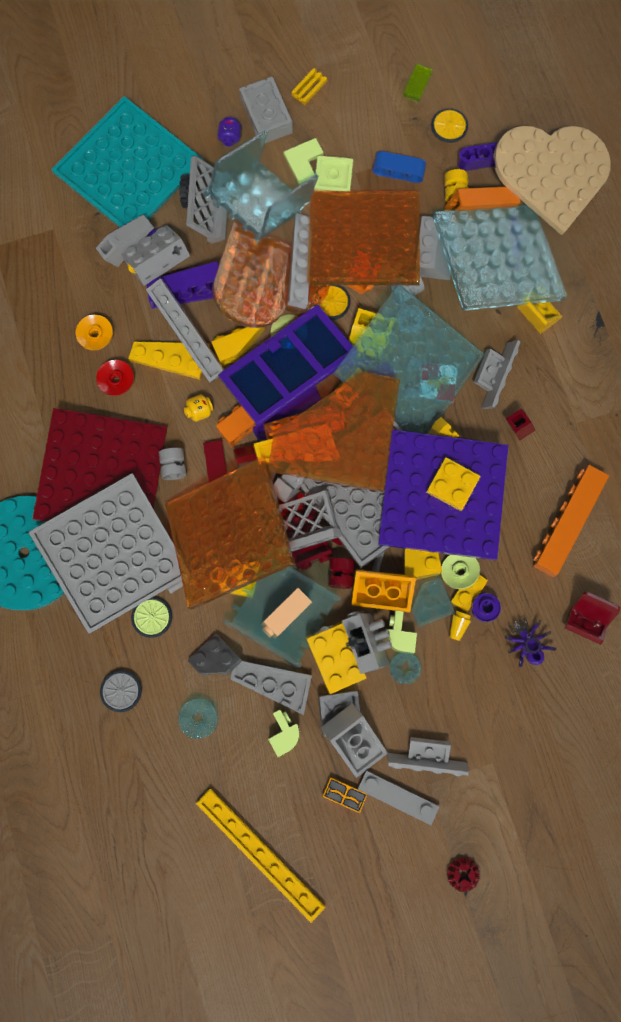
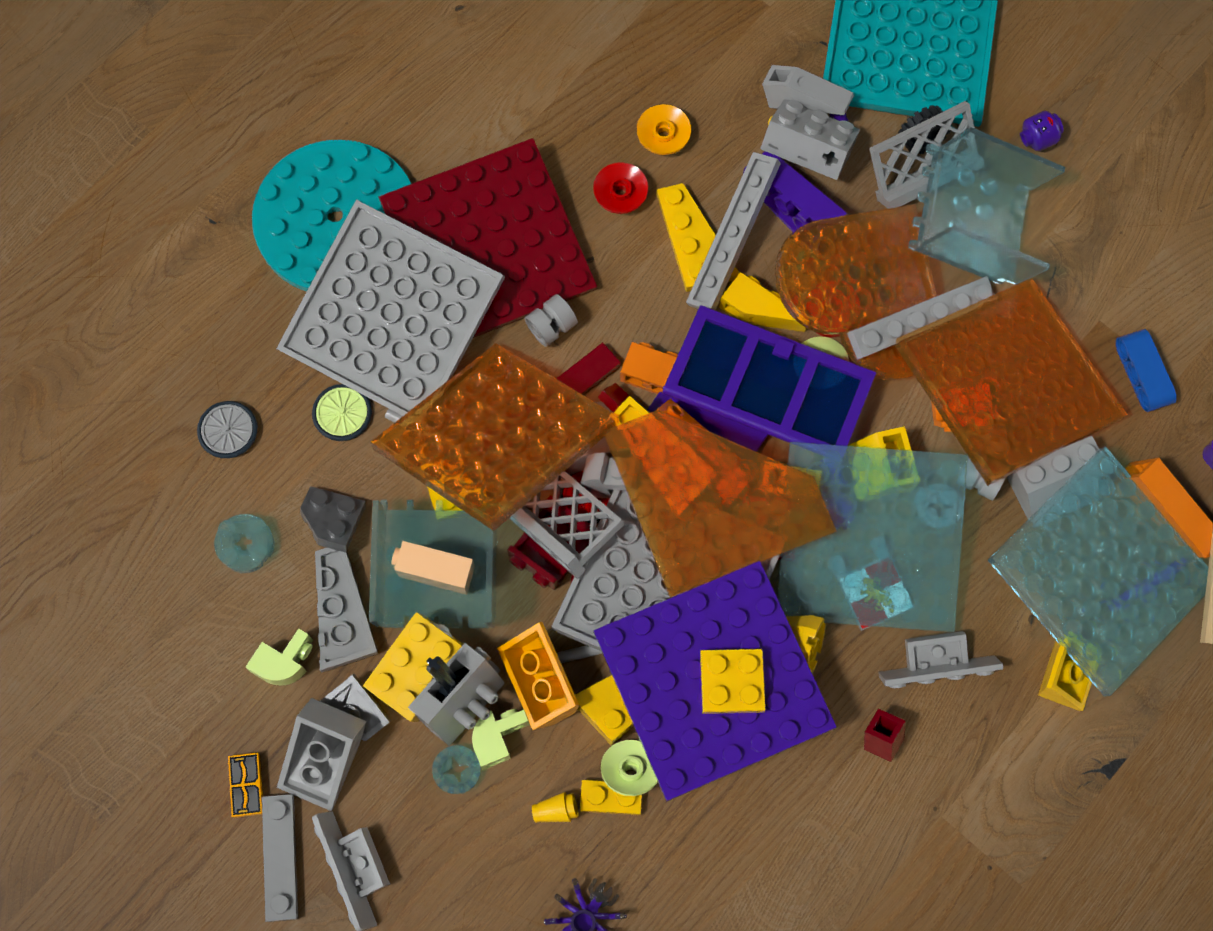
camera: 60 degrees right, 5 degrees down
yellow head [184,394,213,422] -> none
yellow tile [196,789,326,923] -> none
light grey piece [239,76,293,145] -> none
yellowish green tile [284,138,323,184] -> none
yellow tile [291,68,327,105] -> none
yellow wheel [312,284,351,320] -> none
yellowish green plate [314,156,353,195] -> none
dark red wheel [328,558,355,589] -> none
clear light blue plate [411,577,455,628] -> none
yellow wheel [444,169,468,202] -> none
dark purple plate [471,593,501,622] -> none
orange brick [533,465,609,578] -> none

